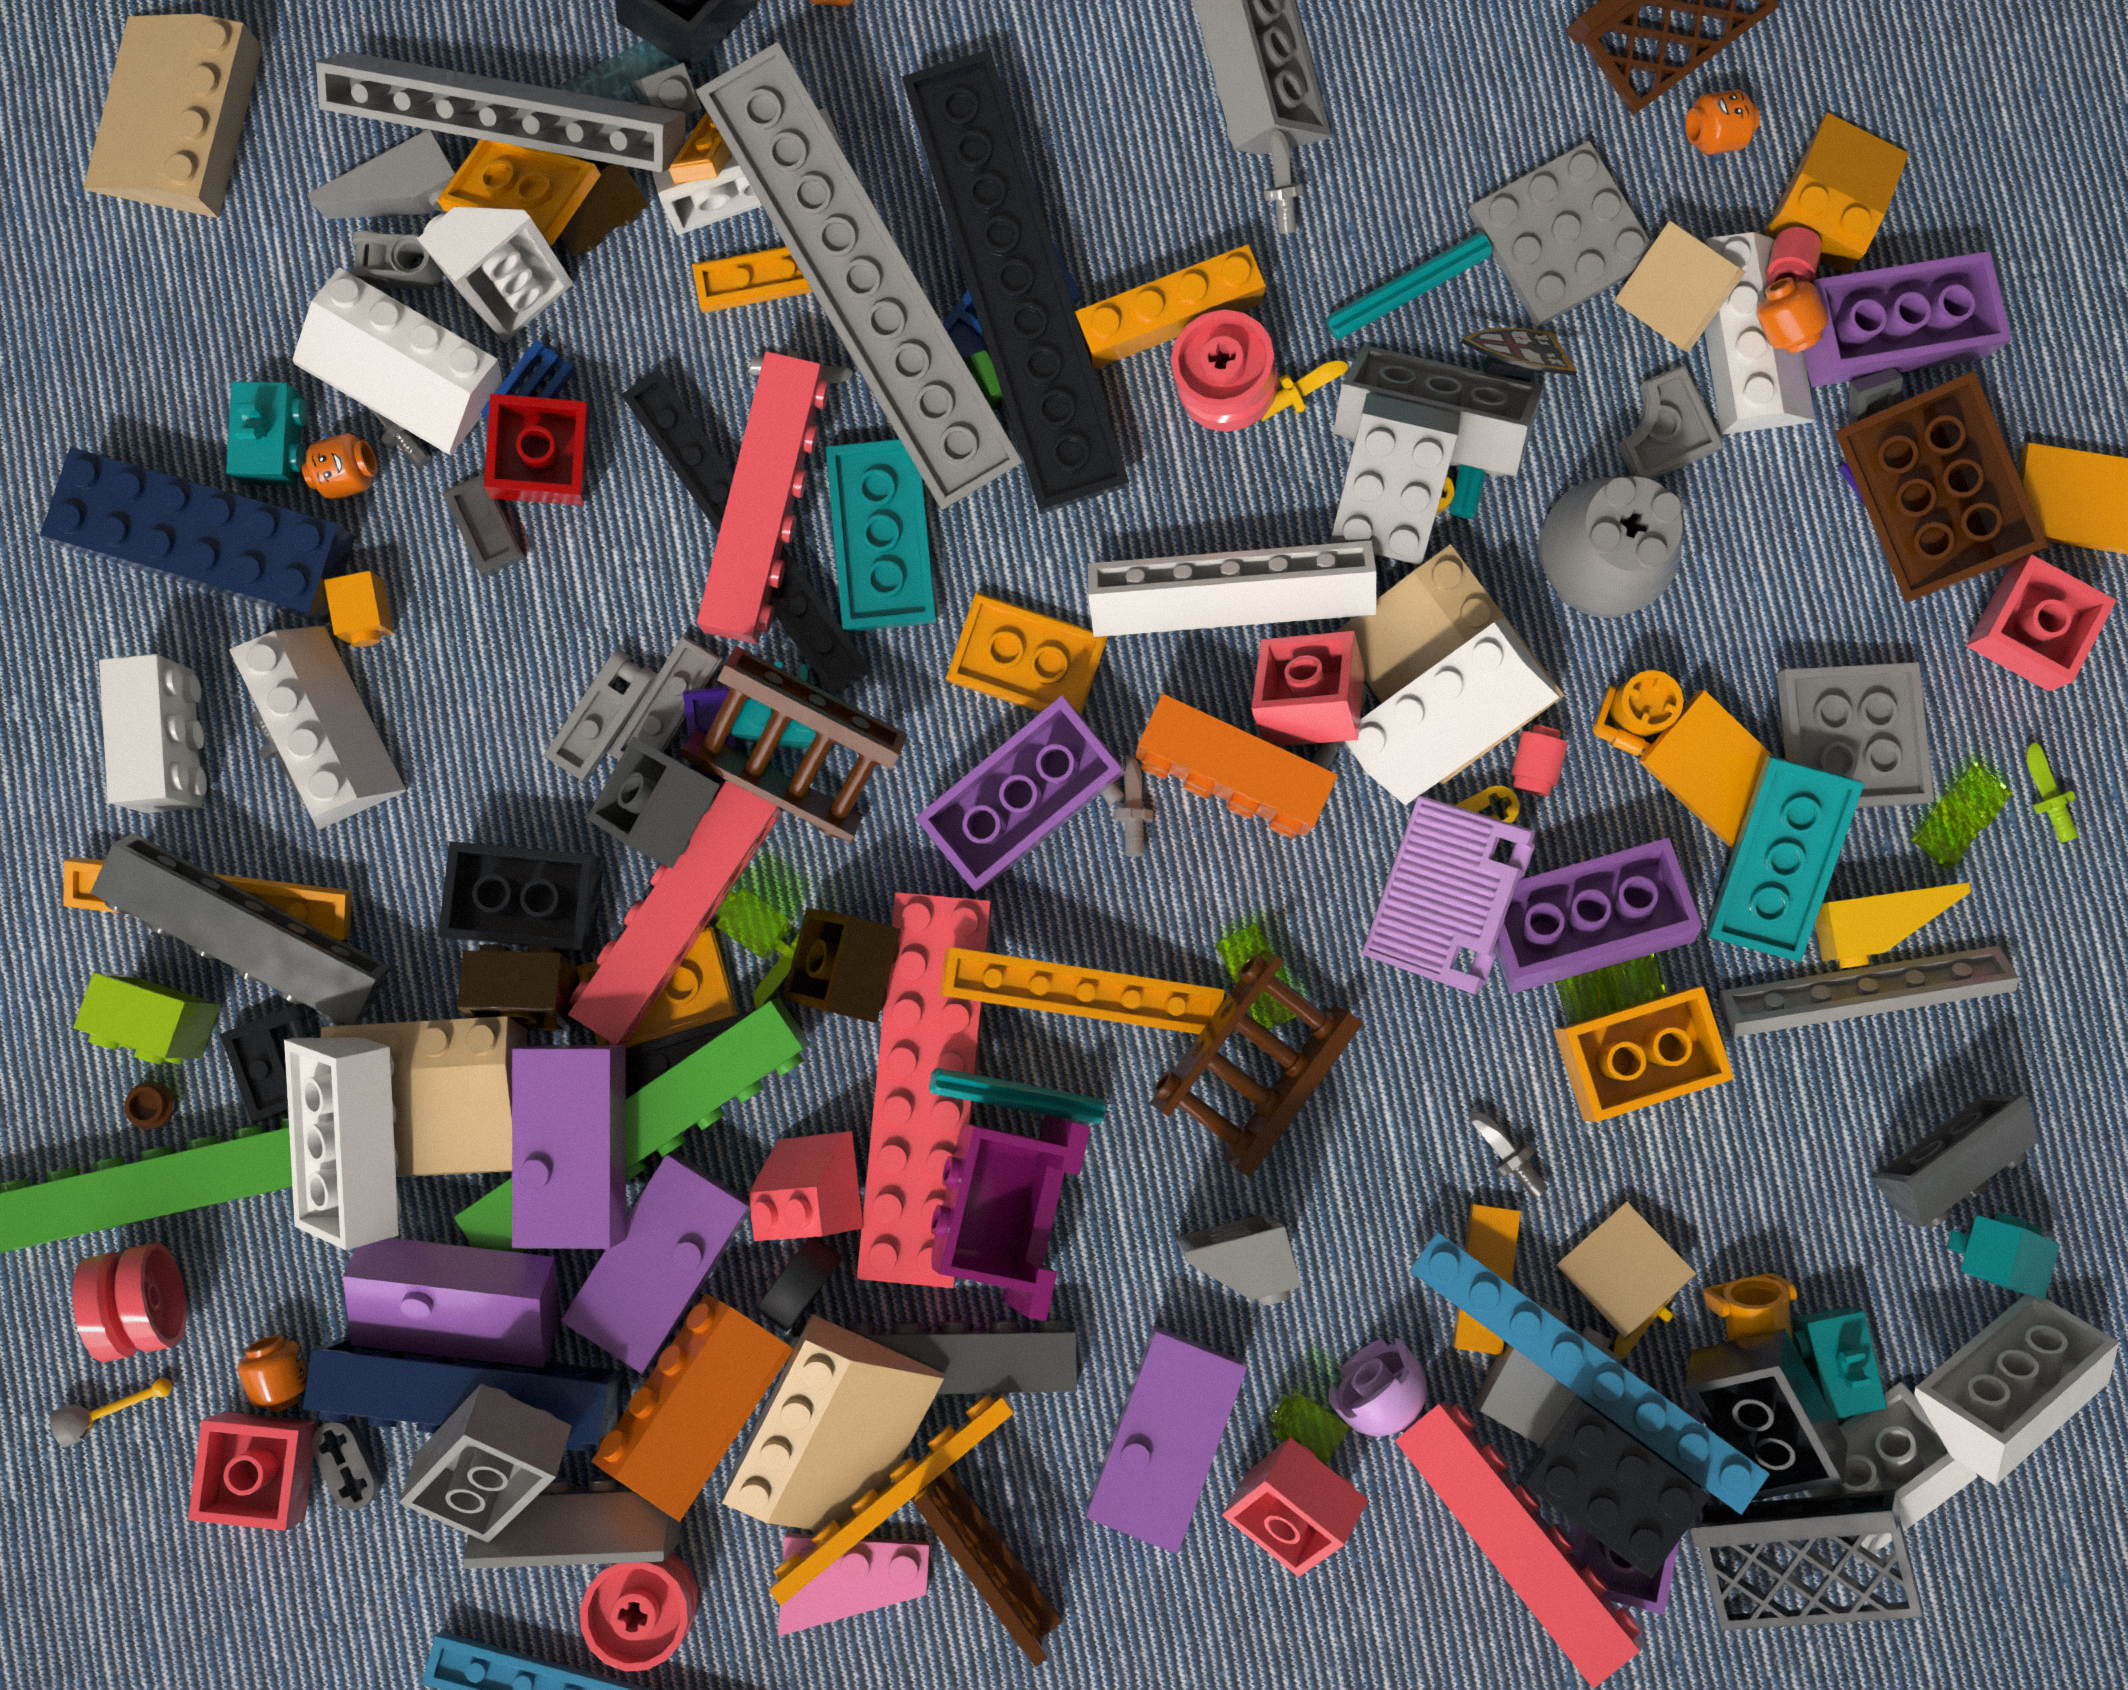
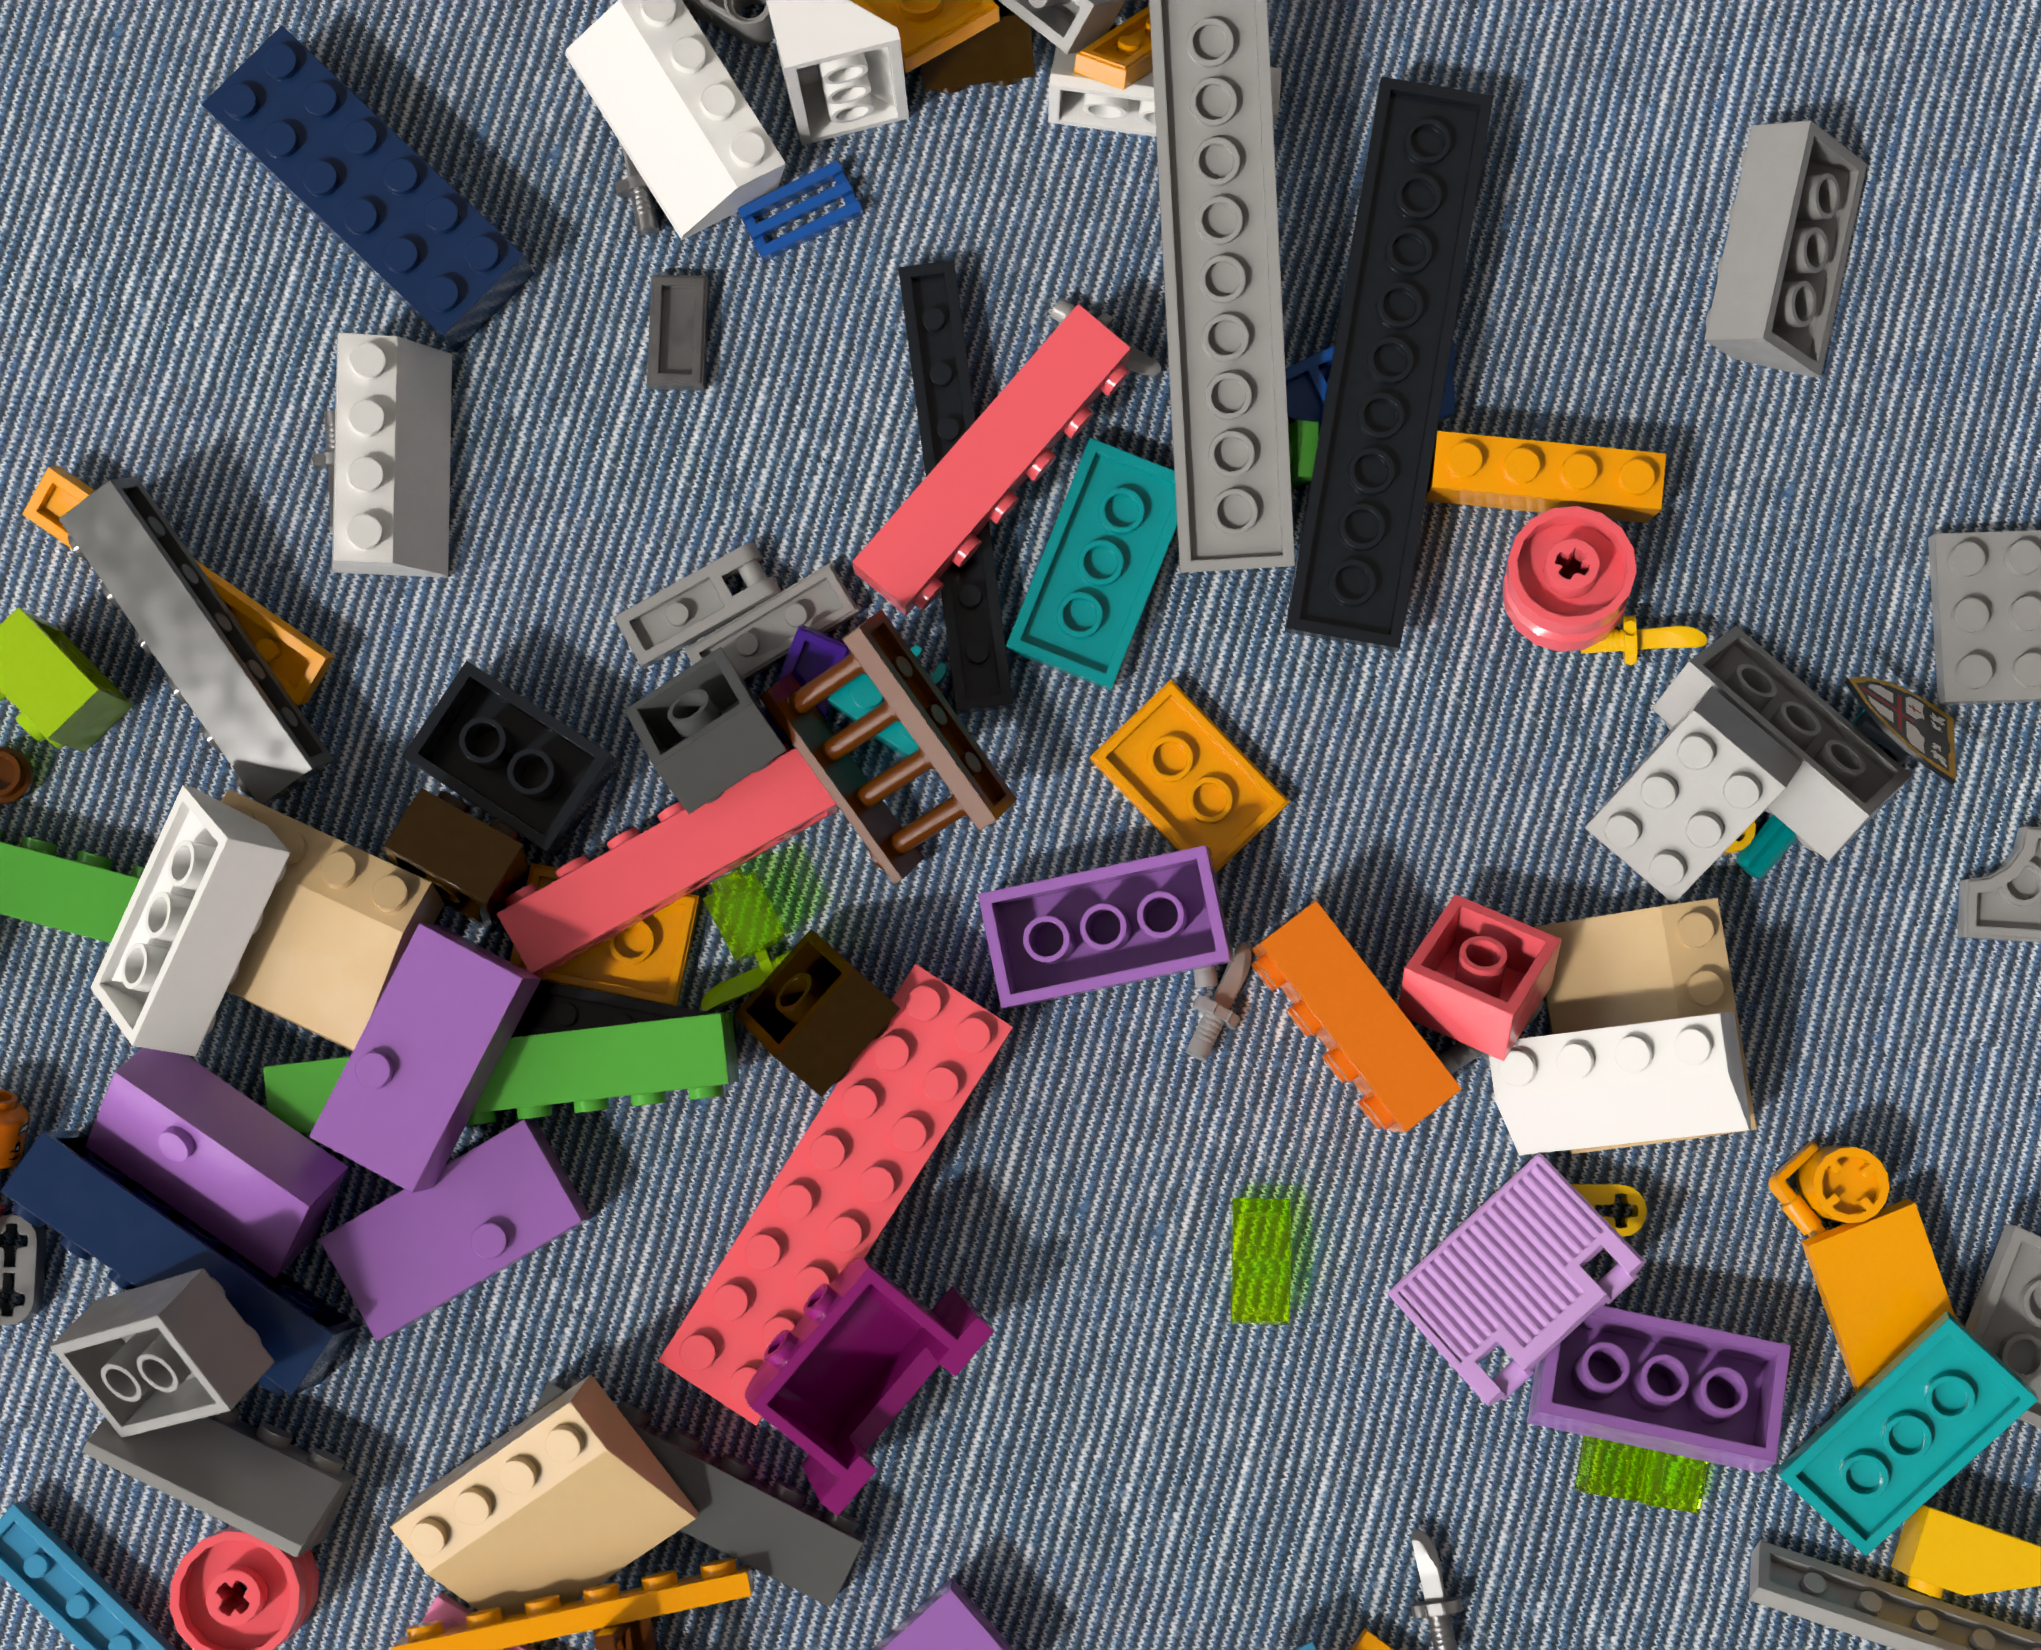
camera: 25 degrees right, 0 degrees up
white brick [99,654,207,813] -> none
black plate [219,1003,313,1123] -> none
teal brick [226,381,308,486] -> none
orange head [302,433,378,500] -> none
light orange brick [324,571,394,647] -> none
red brick [484,393,590,506] -> none
orange slope [591,1293,794,1522] -> none
light orange tile [692,246,813,313] -> none
coral slope [749,1131,863,1241] -> none
black tyre [757,1237,843,1332] -> none
teal axle [929,1068,1106,1124] -> none
light orange plate [939,947,1225,1035] -> none
white brick [1088,540,1376,637] -> none
reddish brown fence [1149,950,1363,1178] -> none
light grey slope [1176,1213,1301,1306] -> none
light grey piece [1263,129,1303,234] -> none
teal axle [1326,232,1493,339] -> none
coral brick [1511,725,1568,797] -> none
light grey cone [1538,476,1683,618] -> none
light orange brick [1554,986,1734,1122] -> none

